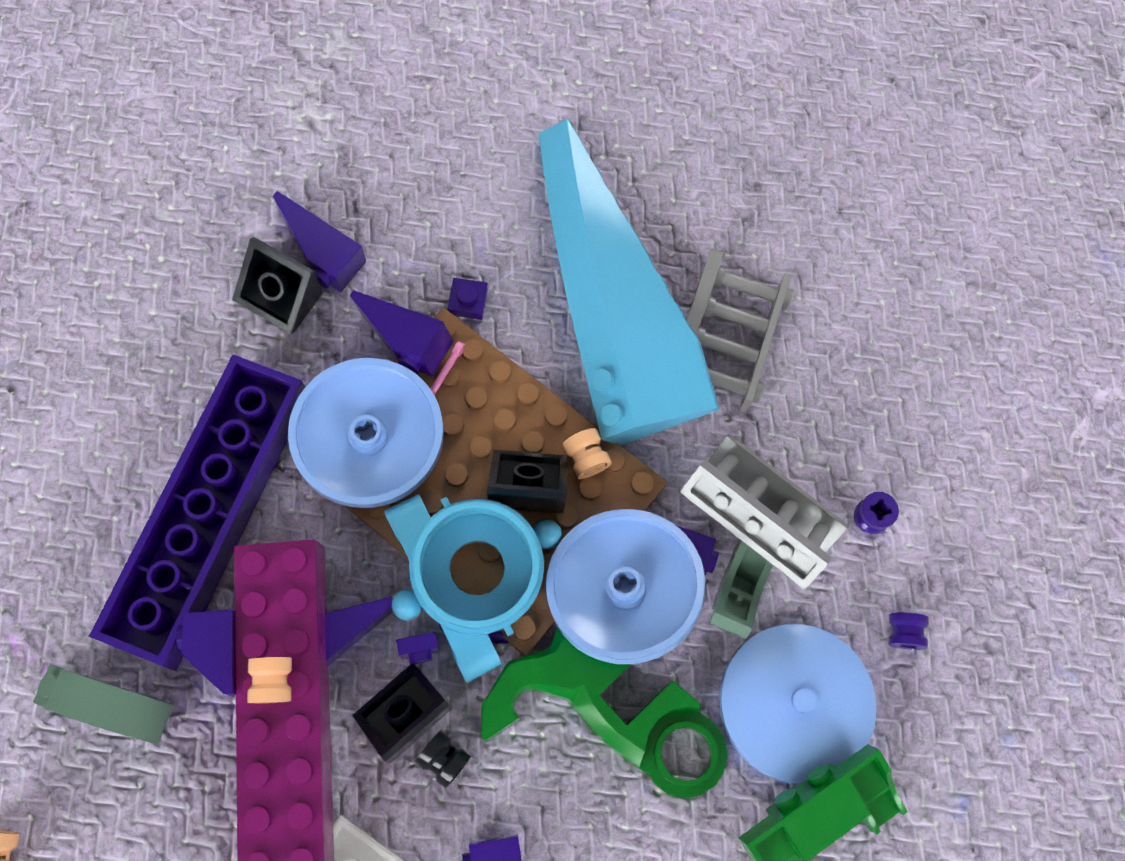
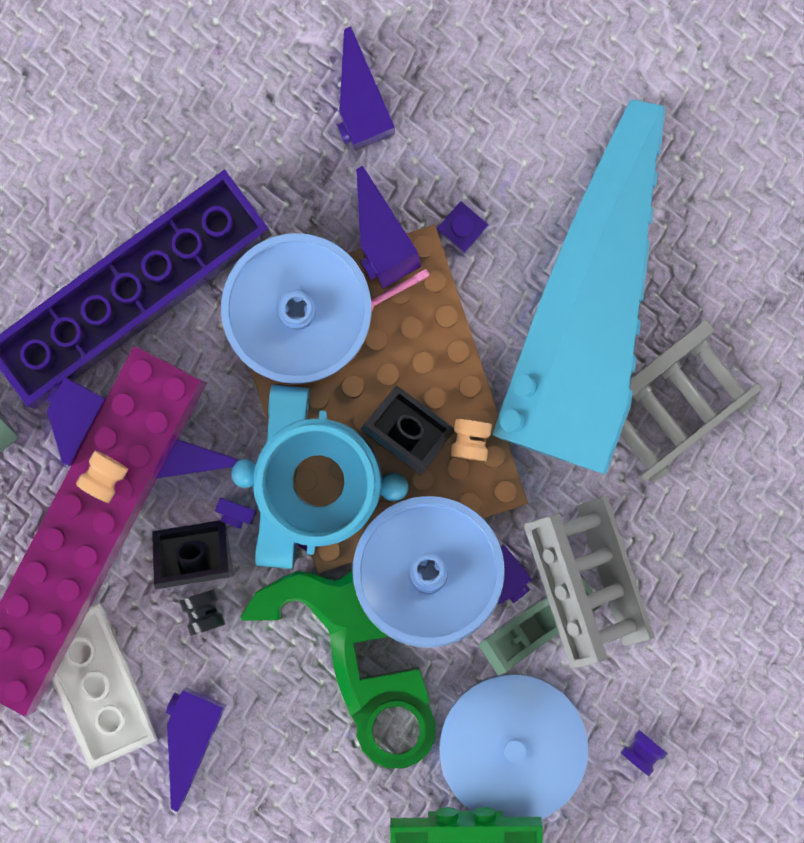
camera: 45 degrees right, 15 degrees up
black slope [232,237,323,334] -> none
dark purple wheel [854,492,899,534] -> none

